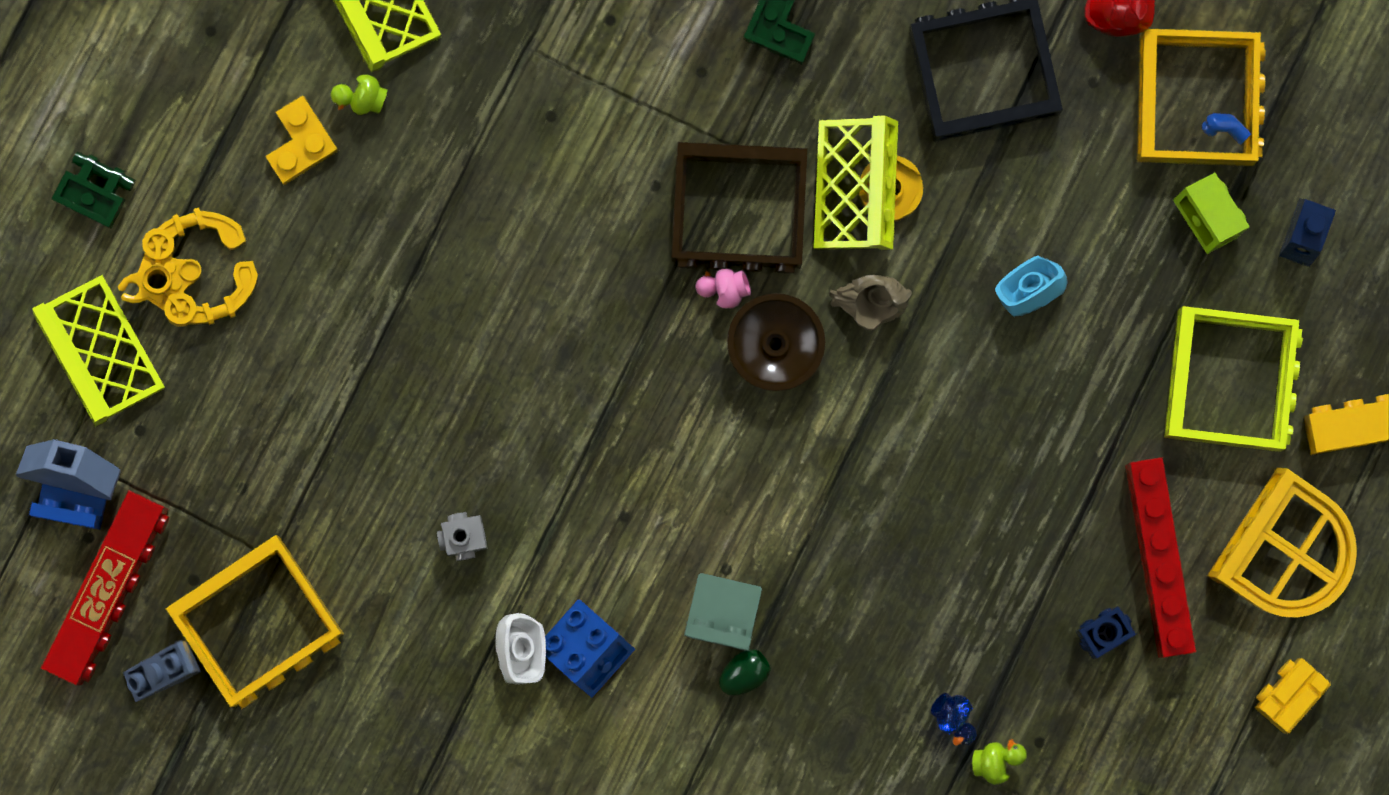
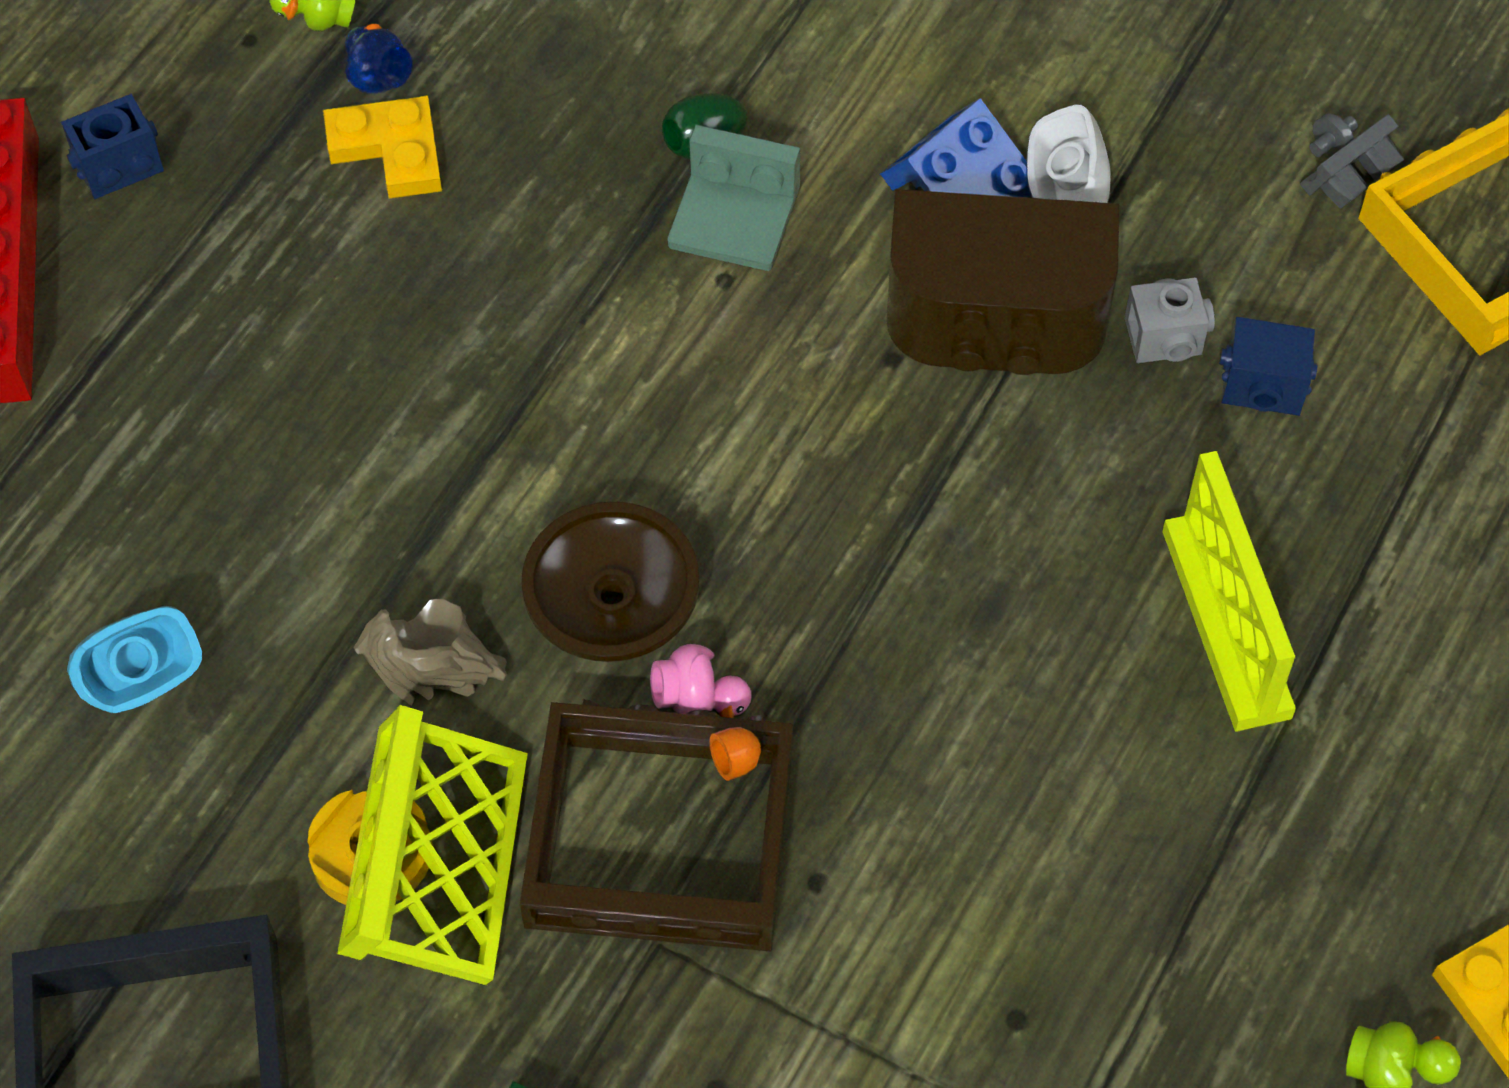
camera: 175 degrees left, 25 degrees down
none -> yellow plate [323,96,442,199]
none -> orange hinge [709,727,761,781]
none -> dark brown brick [887,189,1120,375]
none -> neon yellow fence [1162,451,1296,732]
none -> dark blue head [1219,317,1318,416]
none -> dark grey hips [1300,113,1404,209]

